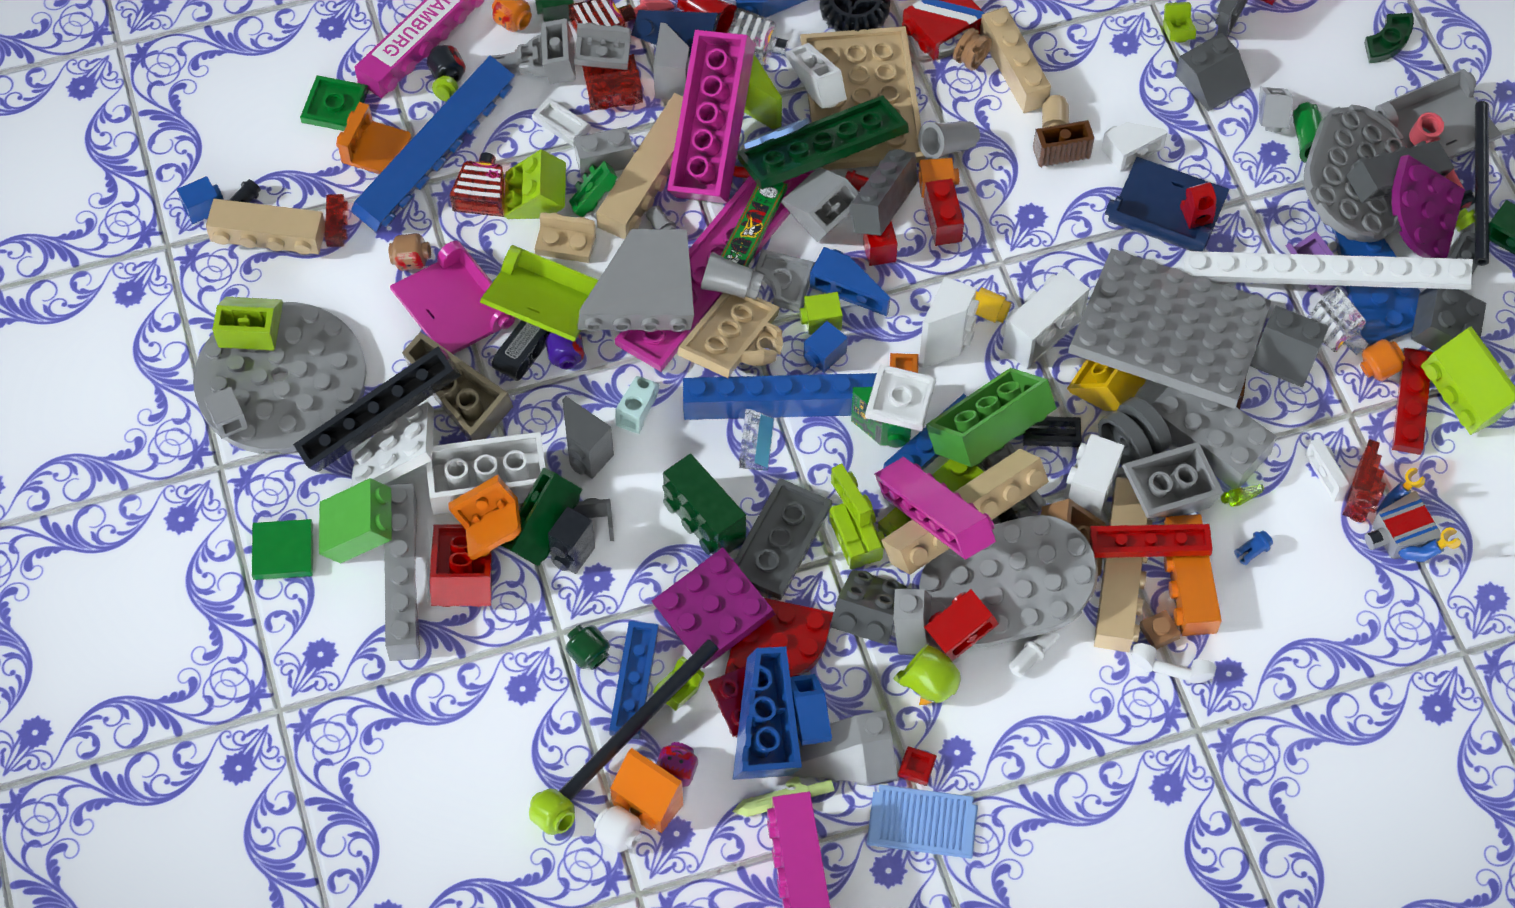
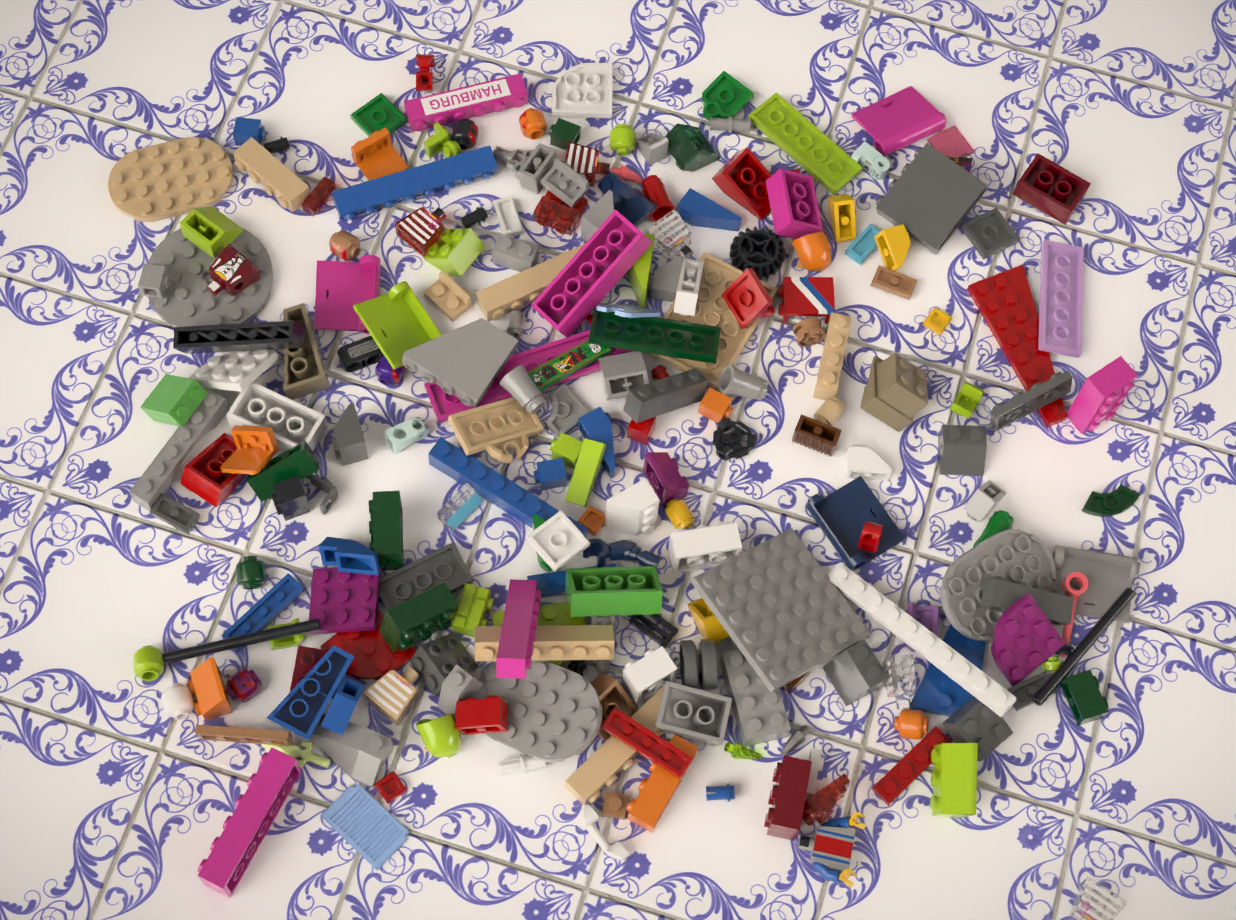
camera: 30 degrees right, 5 degrees up
green tile [251,519,313,580] -> none
green hinge [569,161,618,217] -> none
lime plate [831,463,873,528] -> none
red brick [923,178,964,246] -> none
none -> tan plate [108,137,233,222]
none -> dark grey plate [149,493,201,535]
none -> medium nougat tile [195,724,293,746]
none -> dark red torso [207,244,261,296]
none -> blue slope [318,536,380,575]
none -> tan torso [363,667,420,726]
none -> dark green brick [379,582,459,654]
none -> red leg [416,54,435,91]
none -> lime bracket [424,122,450,158]
none -> black pin [460,207,488,229]
none -> lime tile [565,438,606,508]
none -> dark blue piece [582,538,662,568]
none -> magenta slope [643,452,689,507]
none -> light grey slope [647,256,683,302]
none -> black piece [713,418,756,461]
none -> red bracket [722,268,776,328]
none -> dark red brick [764,755,812,841]
none -> flat silver bar [781,725,811,756]
none -> dark tan piece [861,353,928,432]

